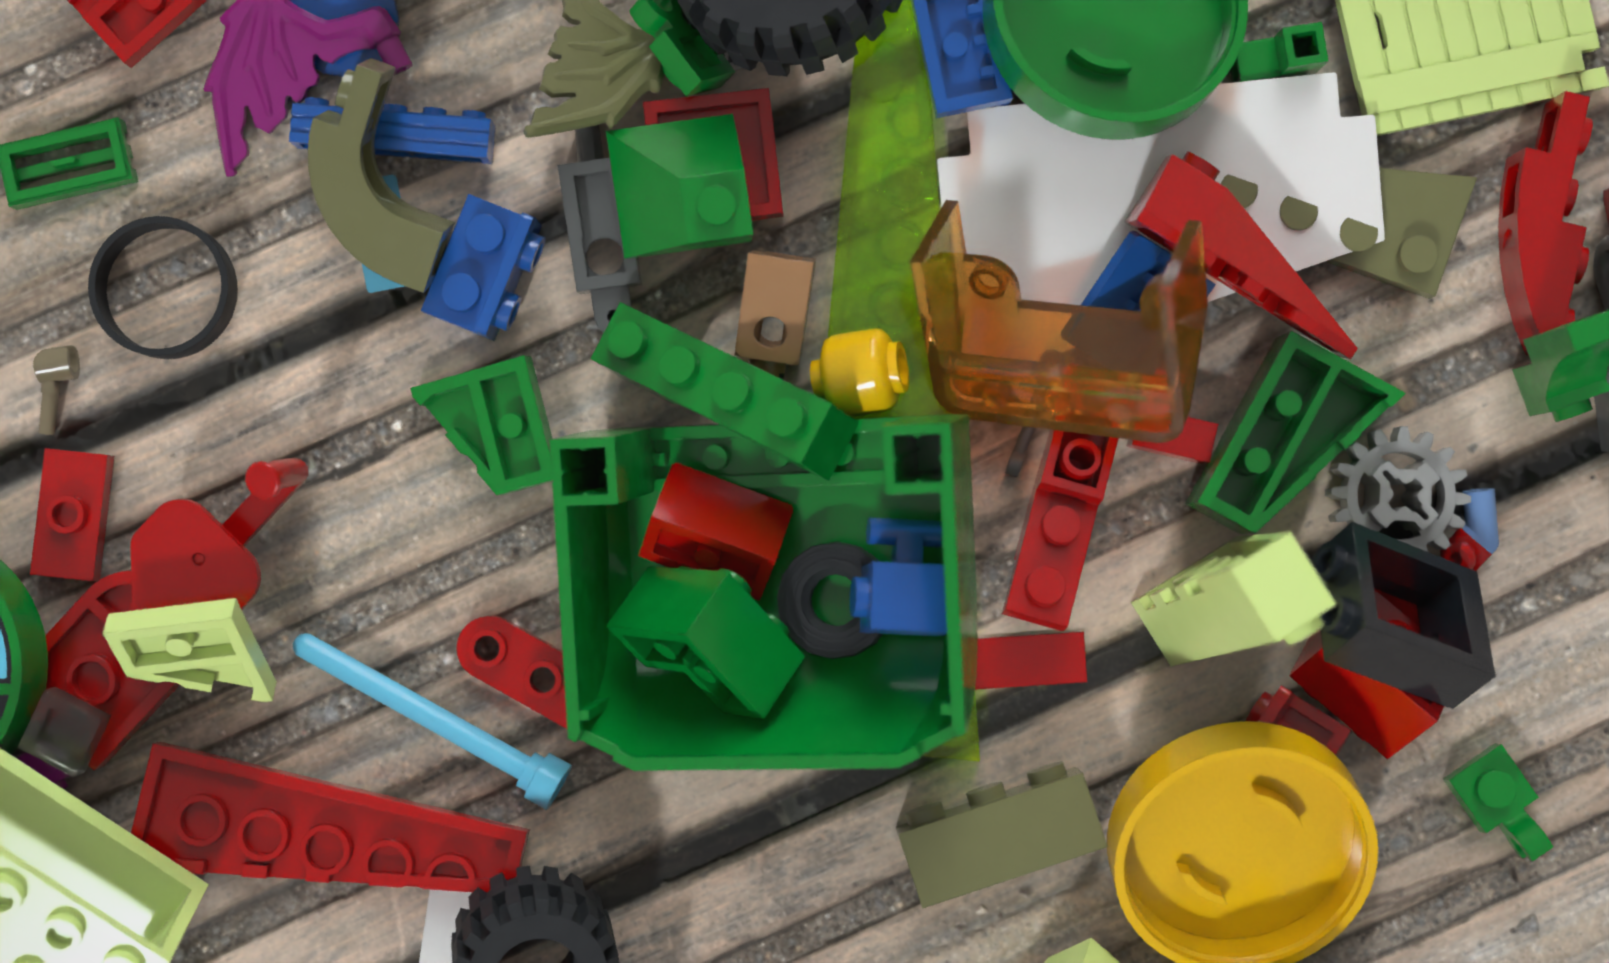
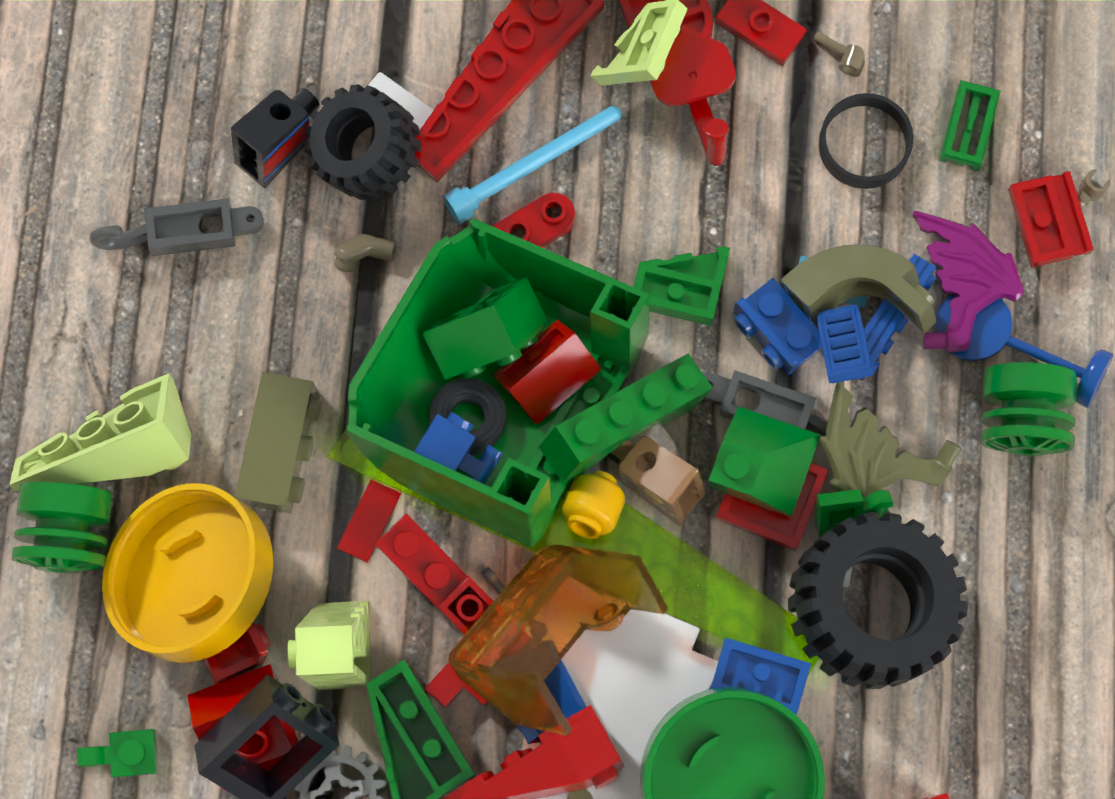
camera: 120 degrees right, 10 degrees down
none -> dark tan arm [334,234,396,272]
none -> blue slope [817,305,873,384]

